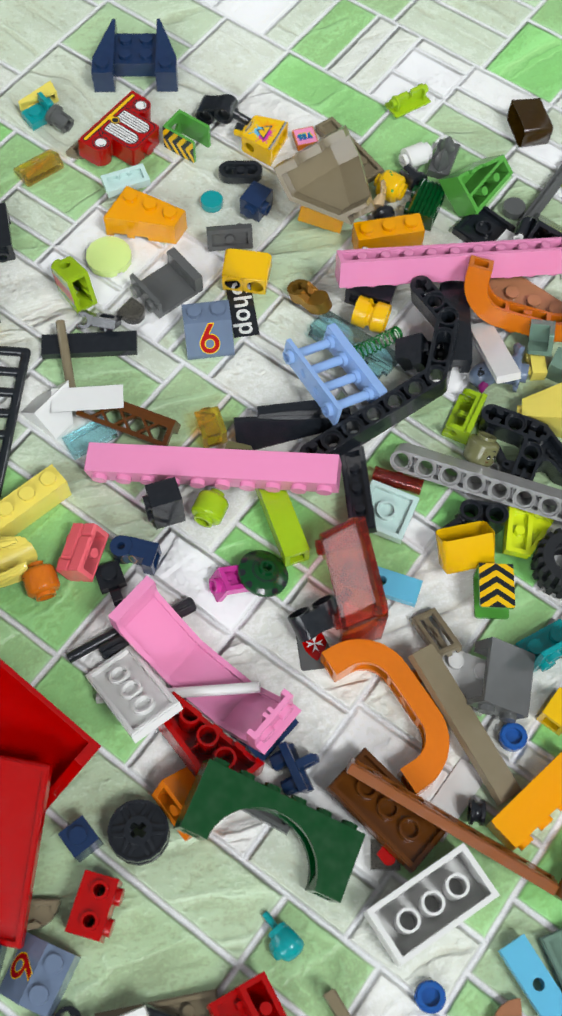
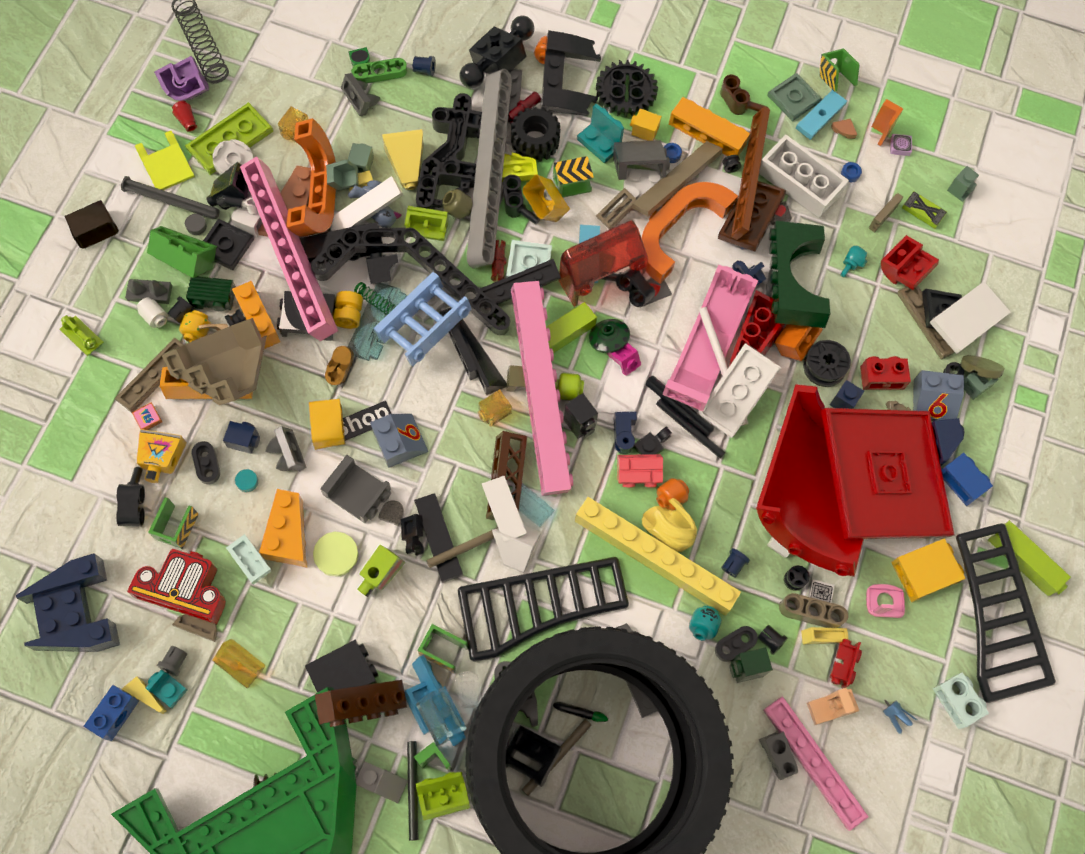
camera: 110 degrees left, 5 degrees up
none -> blue brick [83,685,140,741]

